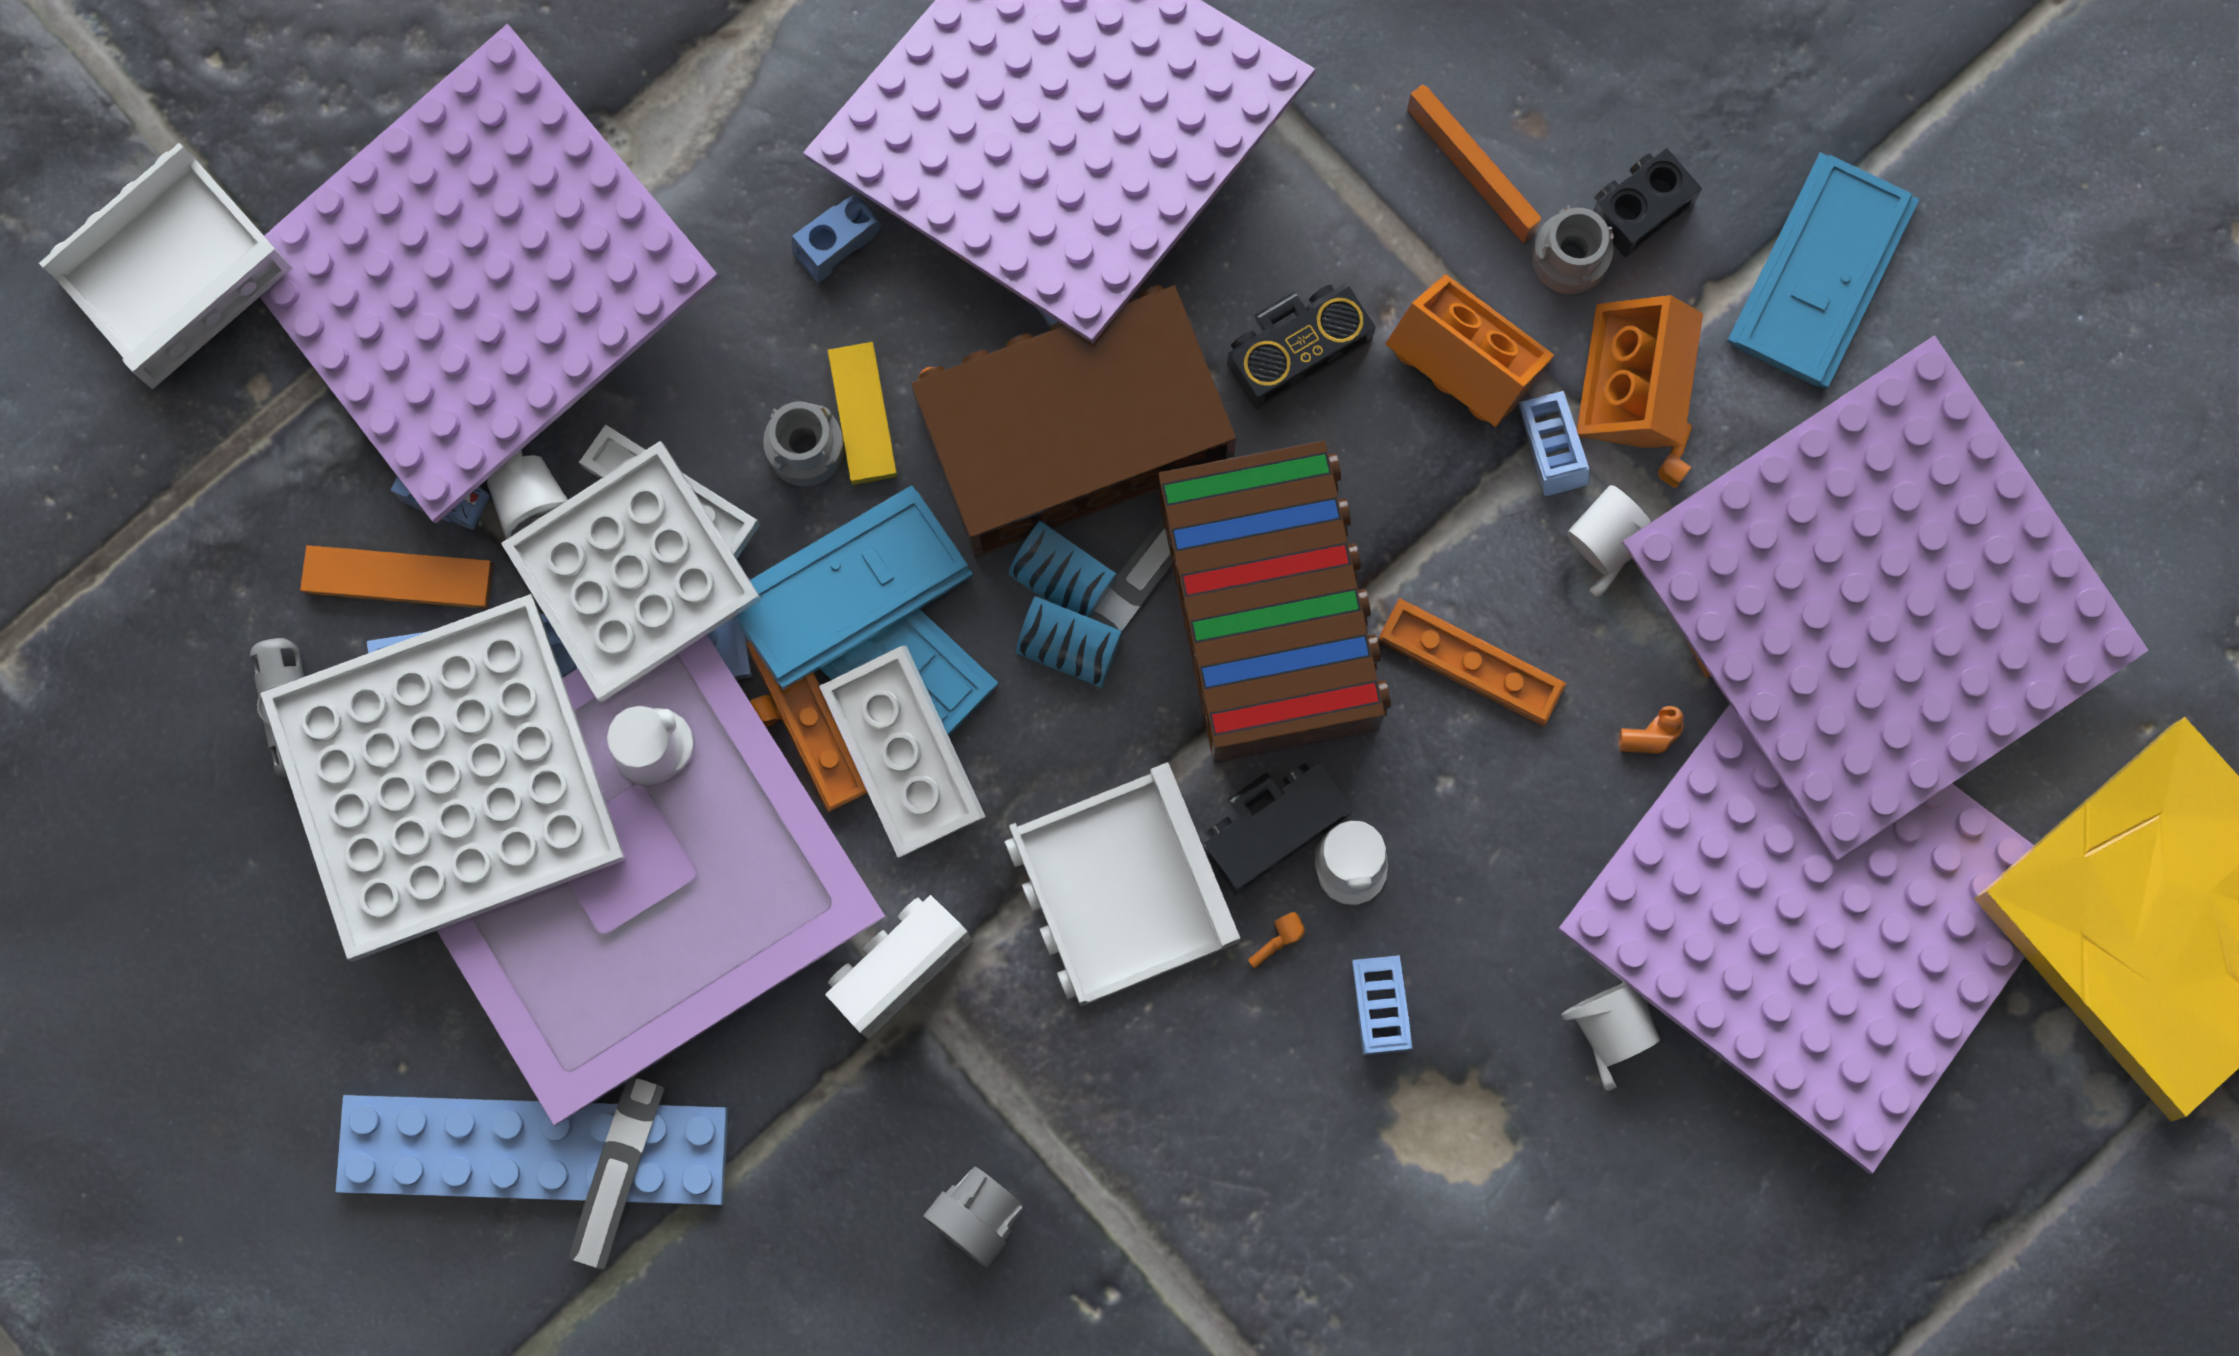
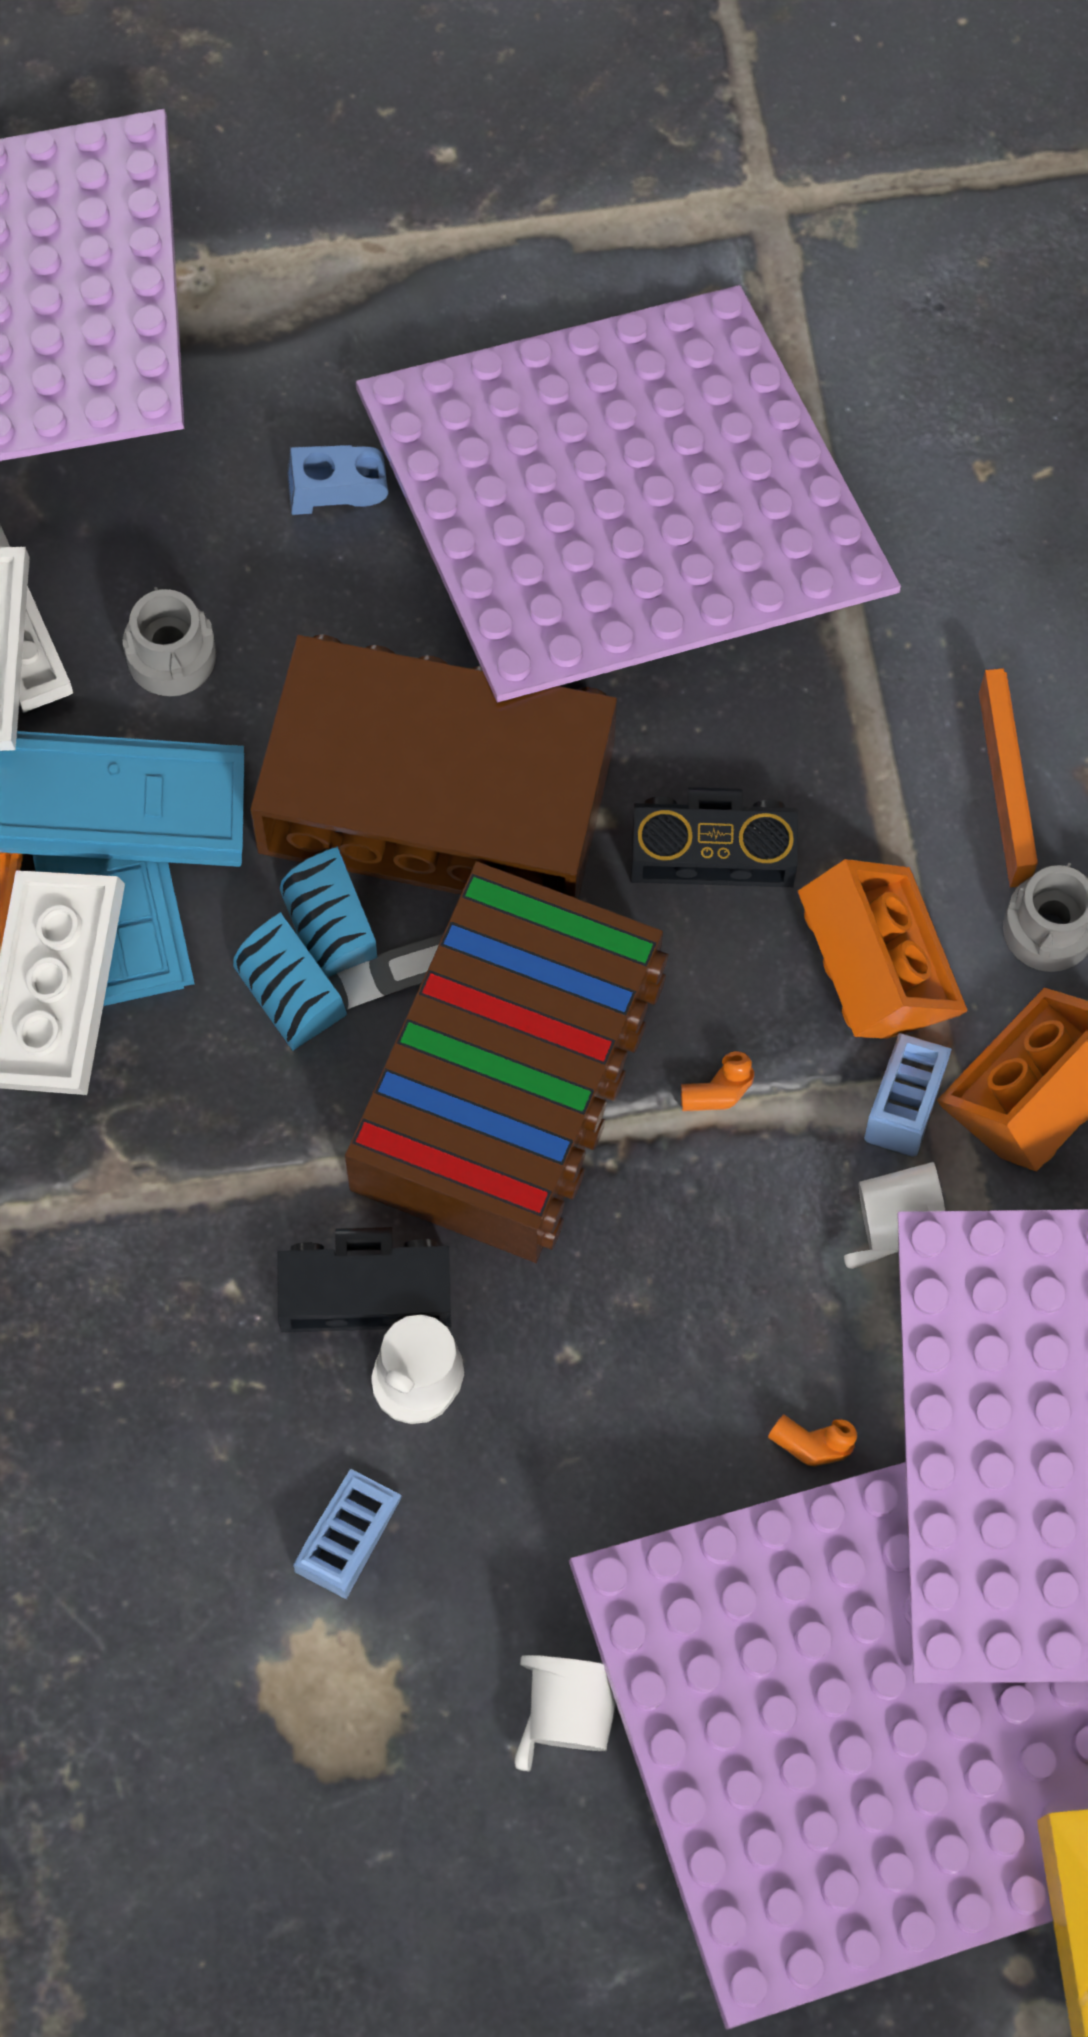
camera: 30 degrees right, 10 degrees down
yellow tile [828,342,898,485] -> none
white panel [1005,762,1240,1007] -> none
orange hand [1248,912,1305,969] -> none
orange tile [1378,598,1567,727] -> none
orange hand [1658,423,1692,489] -> none
none -> orange arm [681,1051,755,1112]

